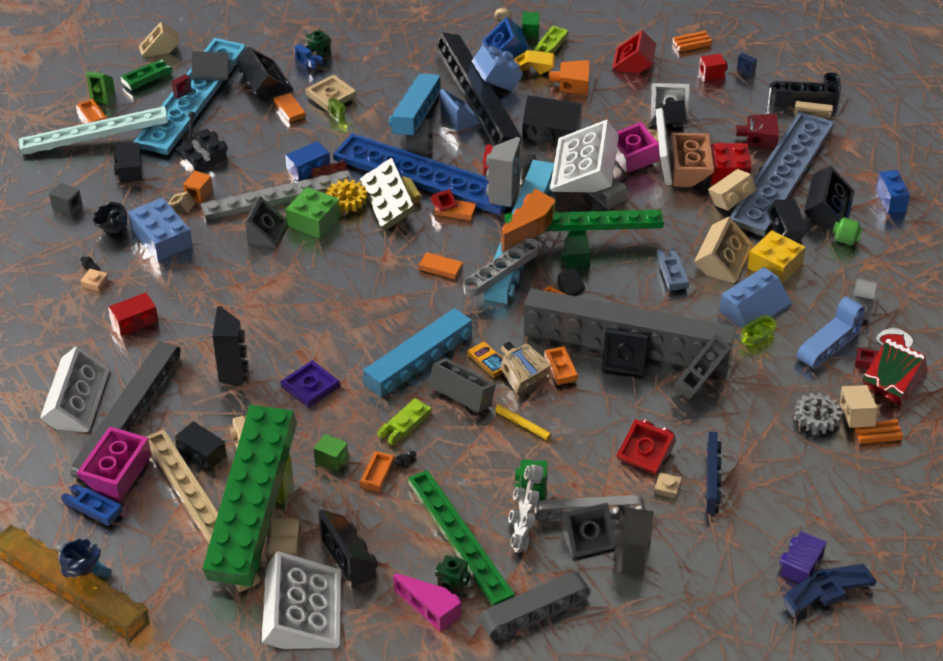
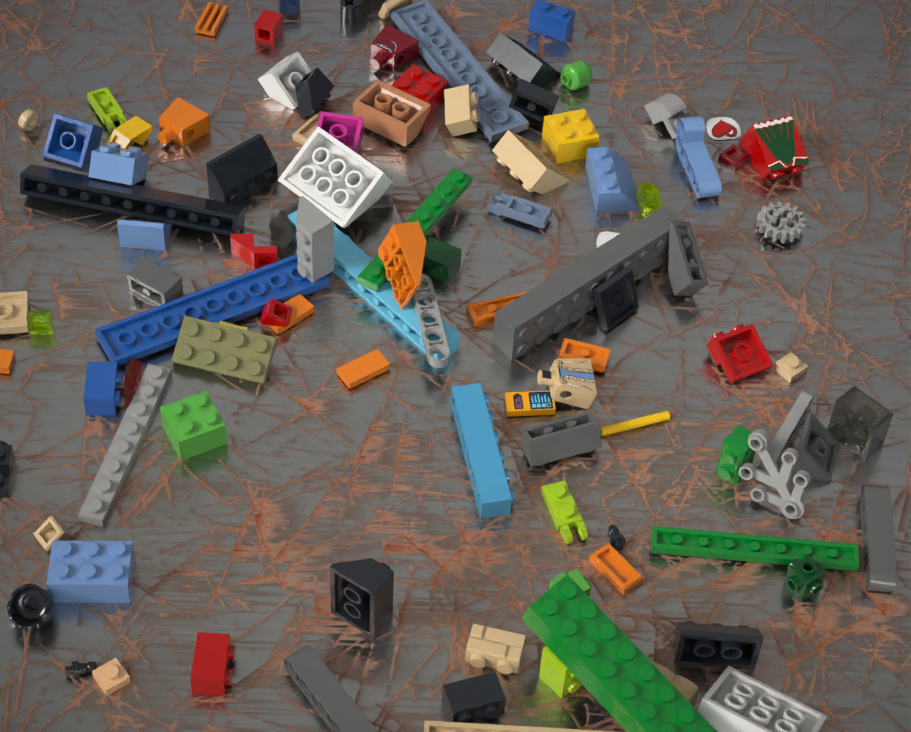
camera: 60 degrees left, 5 degrees up
orange brick [183,171,213,203] -> none
dark grey slope [245,196,287,248] -> none
dark purple tile [280,360,340,408] -> none
yellow gear [326,179,368,213] -> none
dark azure brick [389,73,441,135] -> none
dark pink slope [393,573,462,632] -> none
green brick [522,12,539,39] -> none
black slope [557,268,585,296] -> none
red slope [612,30,656,73] -> none
white tile [655,108,673,186] -> none
dark blue plate [706,431,722,514] -> none
tan brick [840,385,880,428] -> none
orange tile [854,419,903,444] -> none

